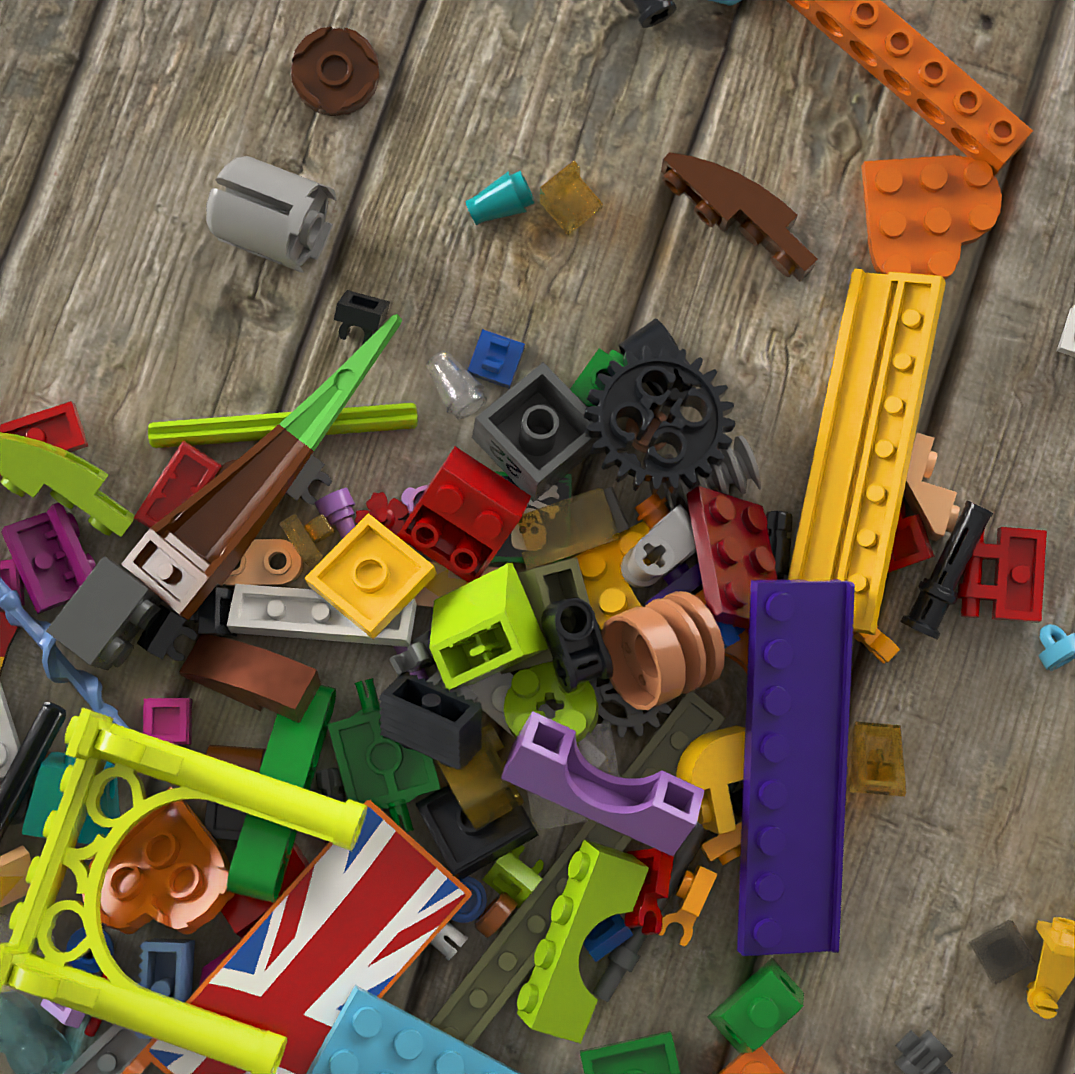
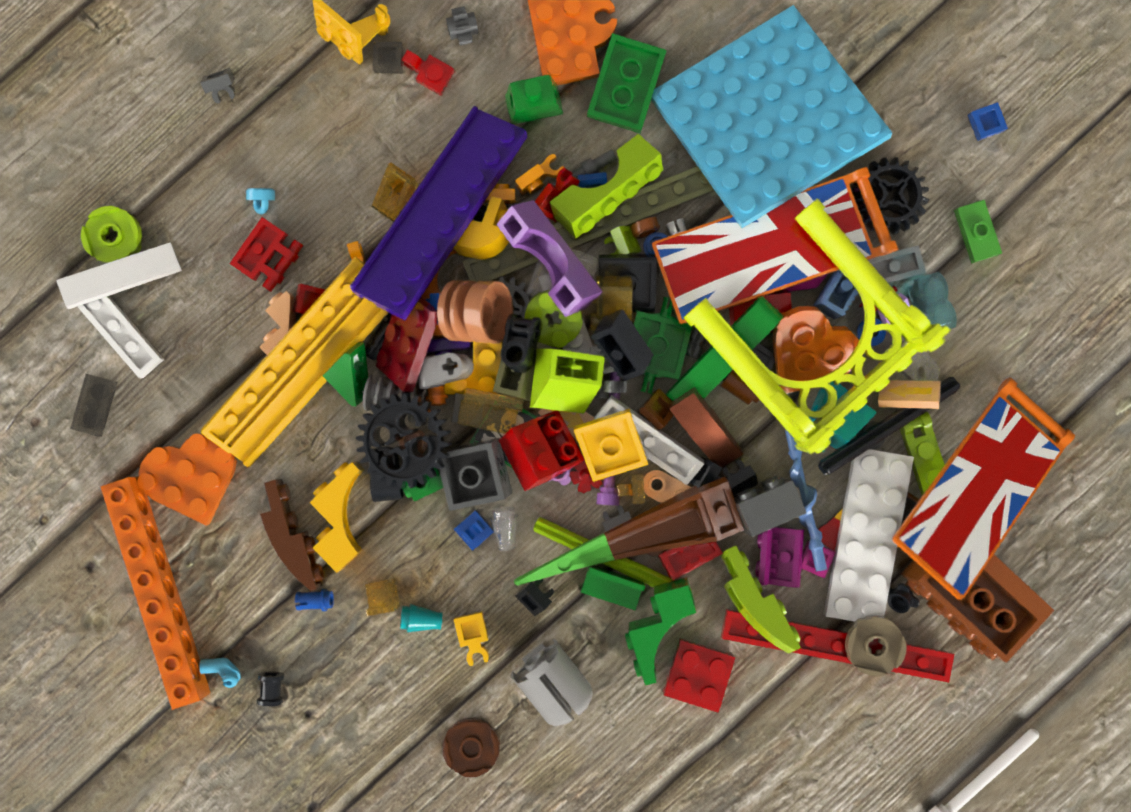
camera: 155 degrees left, 5 degrees up
dark pink tile [143,698,192,745] -> none
black pin [900,501,993,640] -> none
none -> blue pin [295,588,334,612]
none -> yellow arch [310,461,365,573]
none -> green slope [323,342,369,407]
none -> red plate [402,50,455,96]
none -> yellow plate [454,611,489,666]
none -> green panel [581,565,646,610]
none -> green arch [625,577,696,686]
none -> reddish brown tile [638,388,674,430]
none -> red plate [663,639,736,713]

